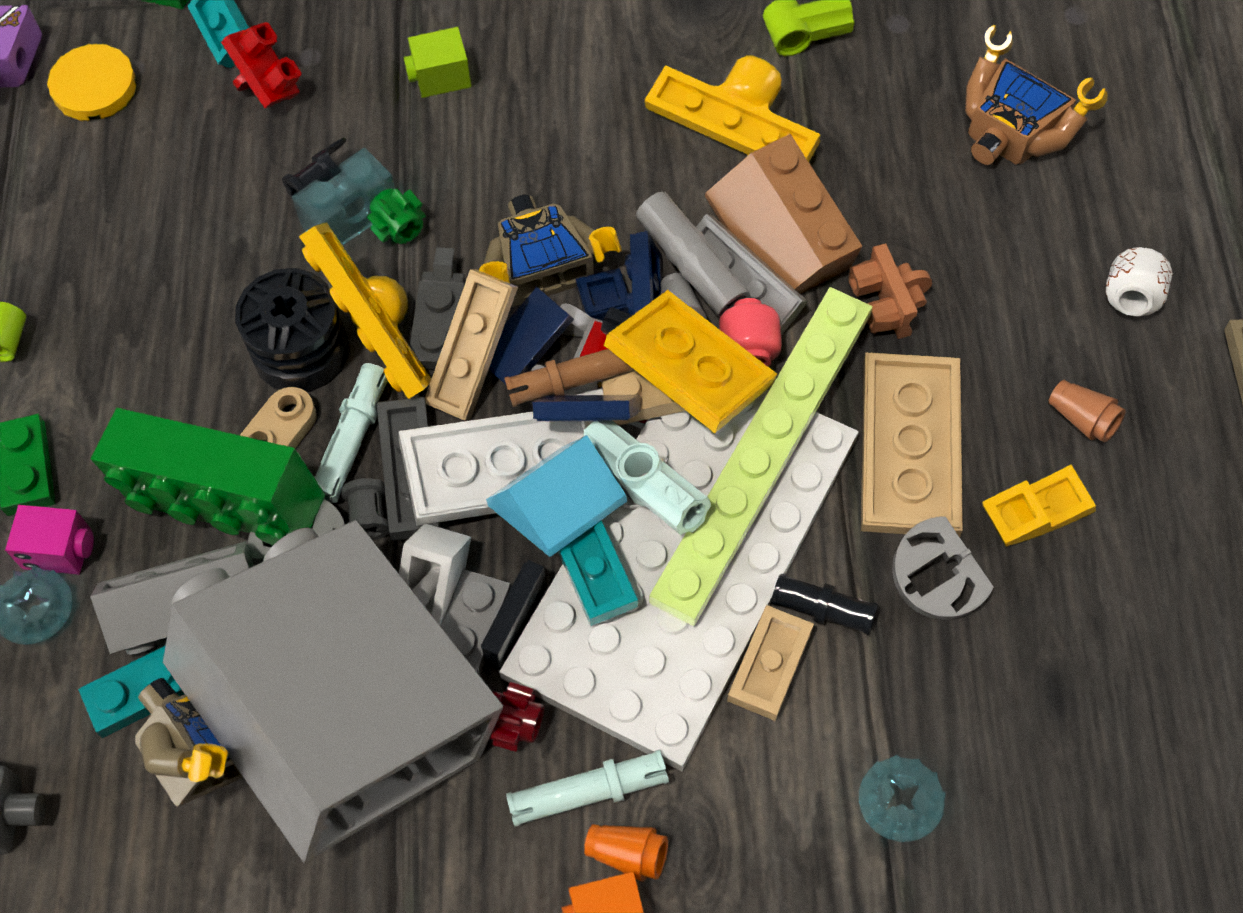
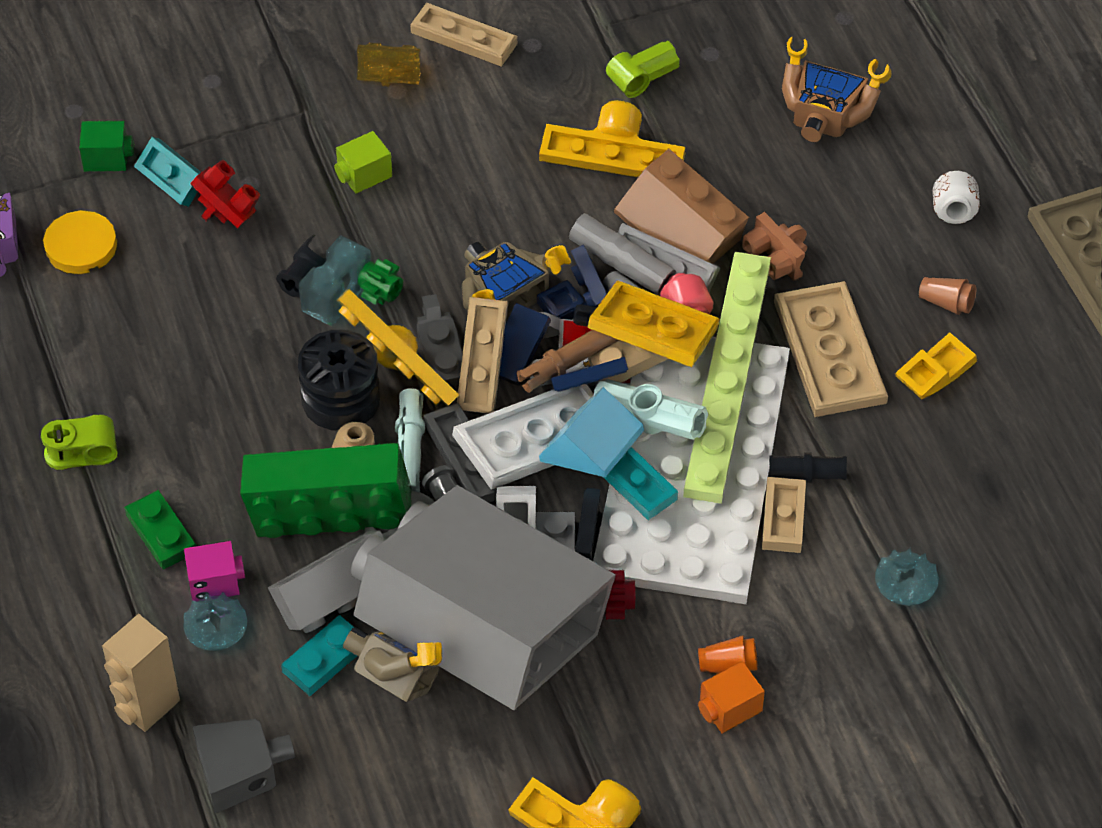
camera: 20 degrees left, 10 degrees down
light aqua pin [506,749,669,827] -> none
light grey piece [892,516,993,620] -> none

